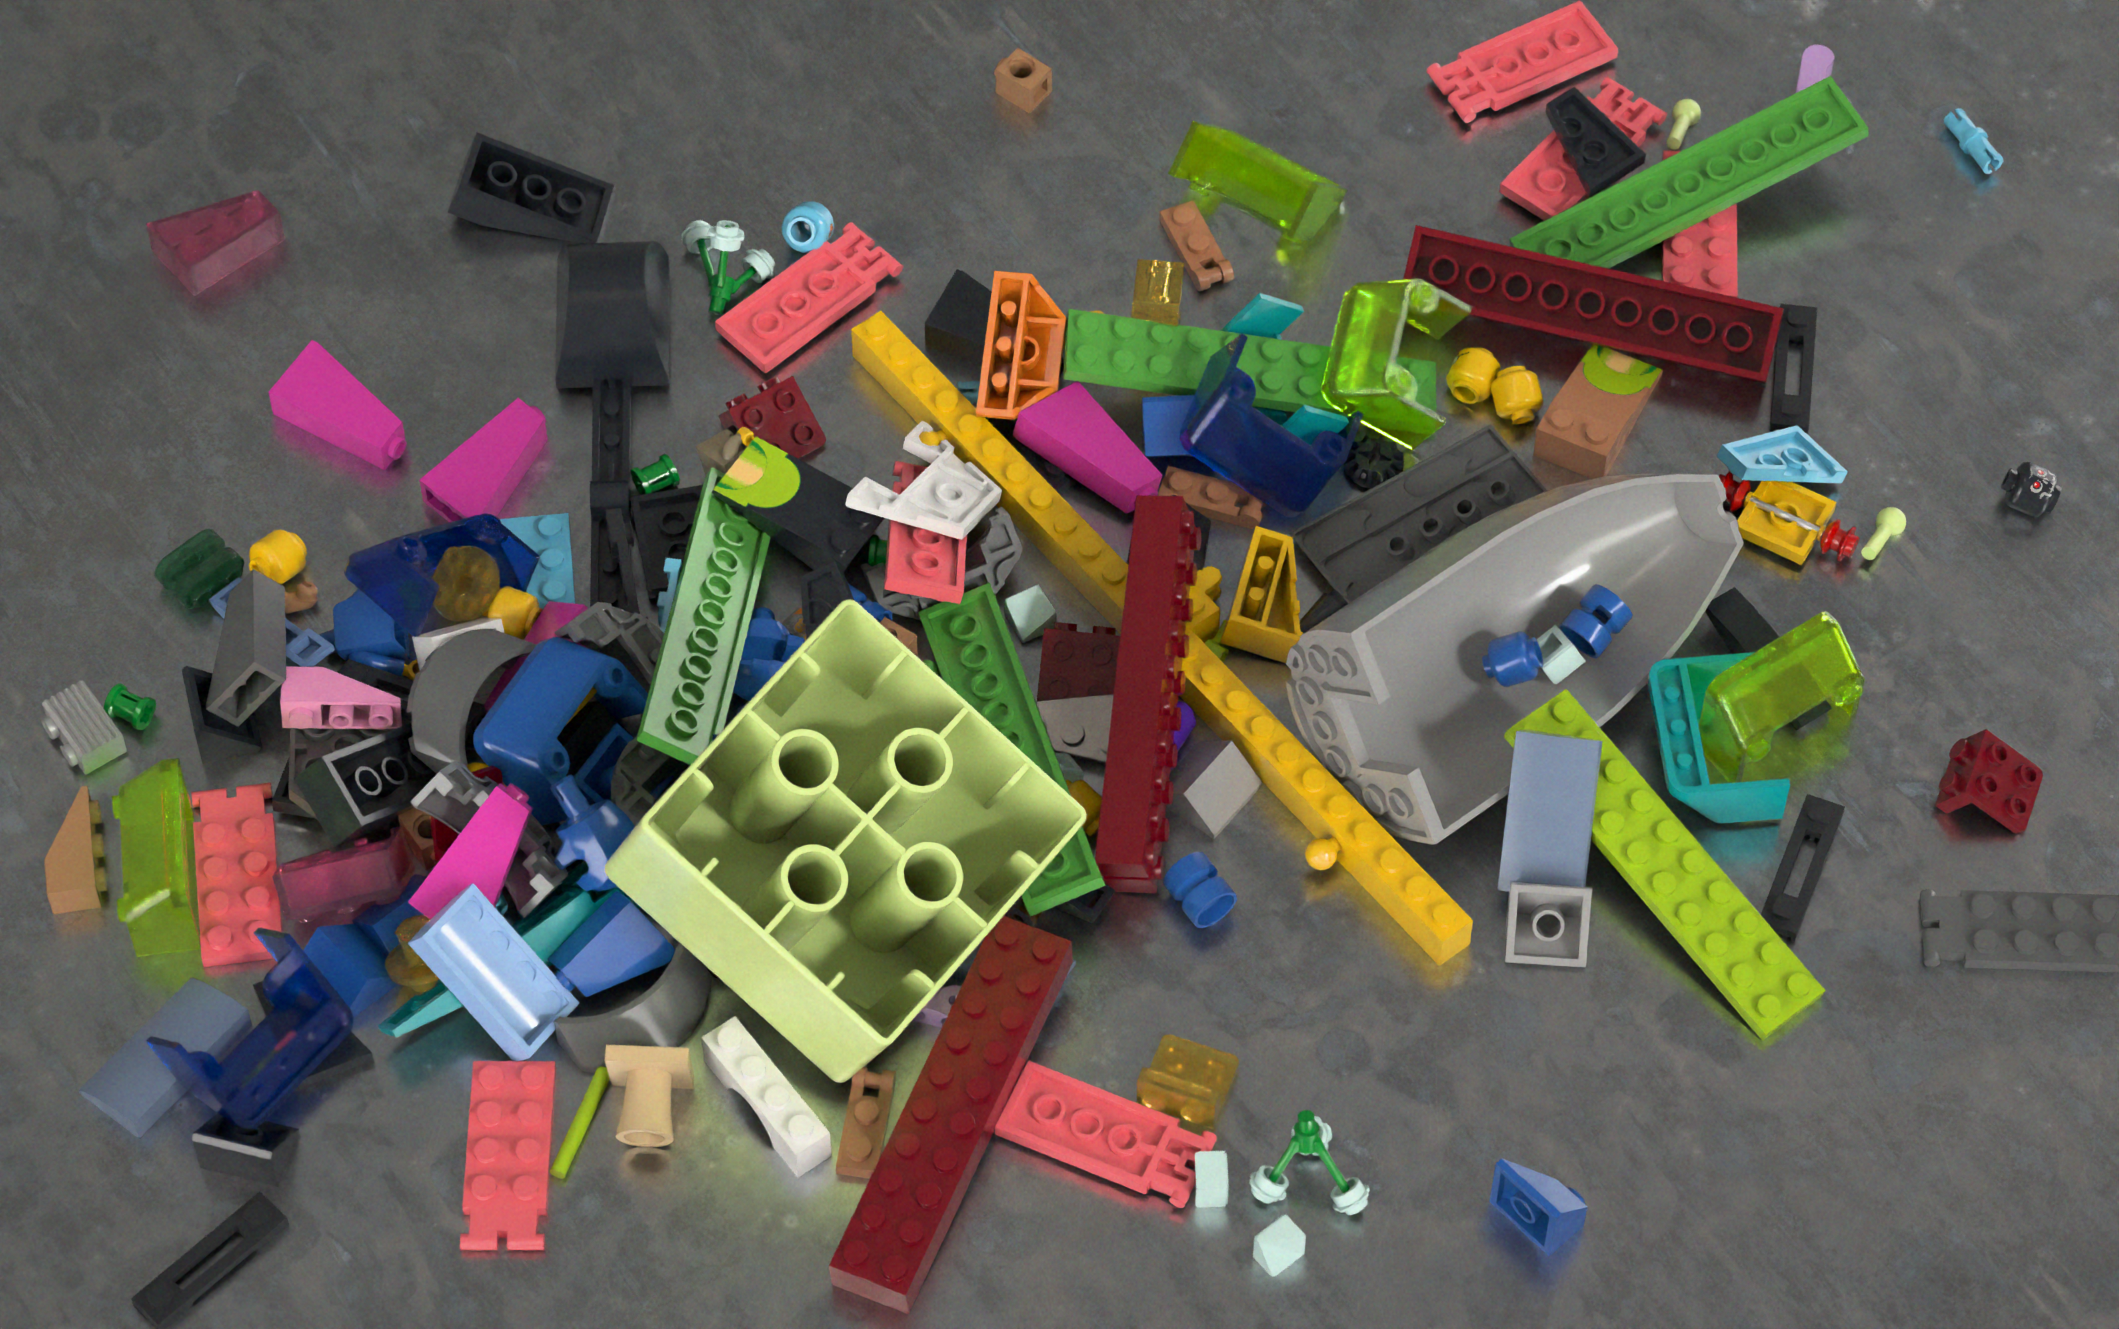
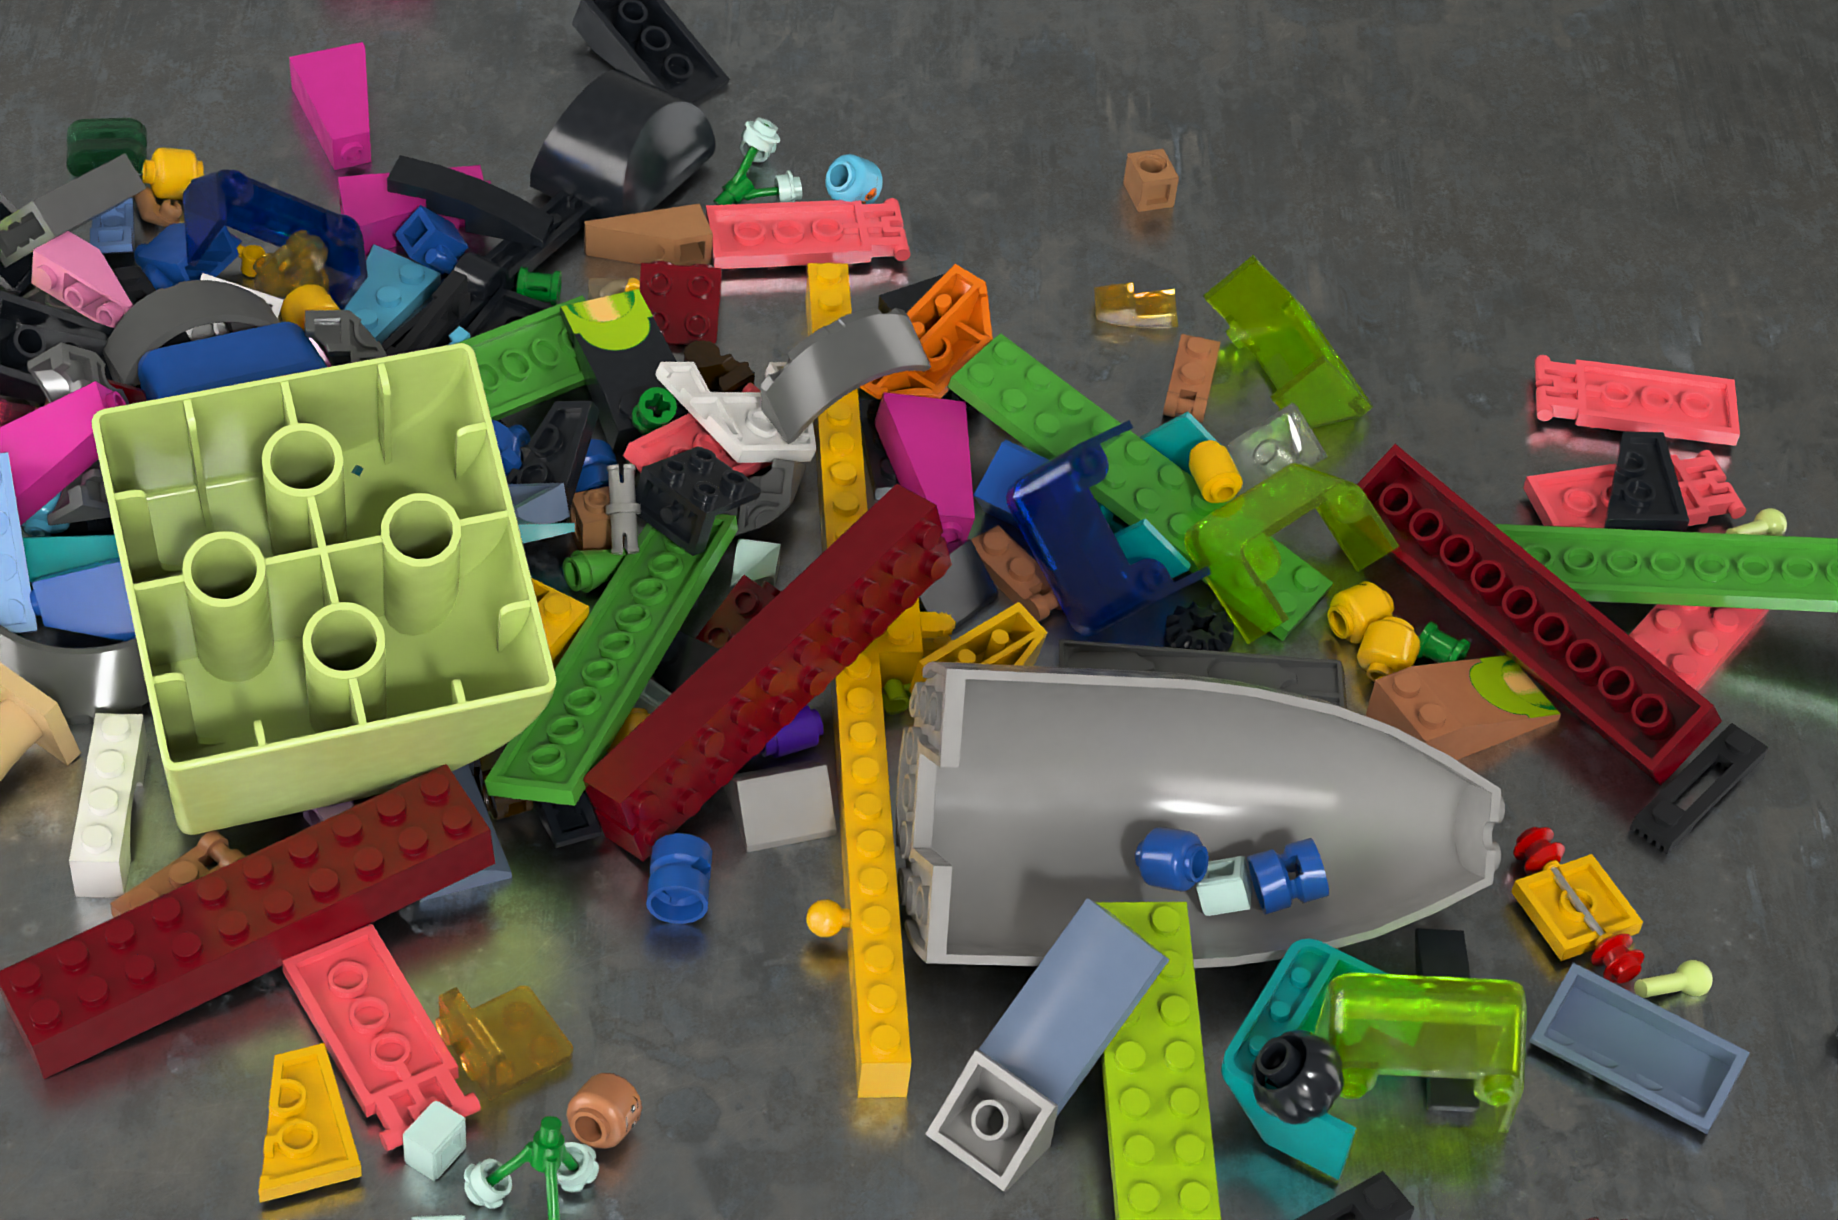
camera: 30 degrees right, 10 degrees down
clear yellow piece [1131,259,1184,327] -> none
medium azure wing [1716,425,1848,483] -> none
none -> yellow wing [258,1043,362,1203]
none -> black slope [387,155,554,247]
none -> blue brick [395,205,468,276]
none -> nougat head [566,1072,642,1149]
none -> medium nougat slope [584,203,713,266]
none -> light grey pin [605,464,641,555]
none -> green bush [631,387,677,435]
none -> black bracket [636,446,761,556]
none -> dark brown leg [684,340,755,392]
none -> dark grey windscreen [760,307,931,444]
none -> clear yellow slope [1094,282,1179,329]
none -> yellow brick [1189,440,1243,503]
none -> clear slope [1227,403,1328,507]
none -> black plant [1251,1029,1344,1125]
none -> green bush [1417,621,1471,663]
none -> sand blue slope [1530,963,1750,1134]

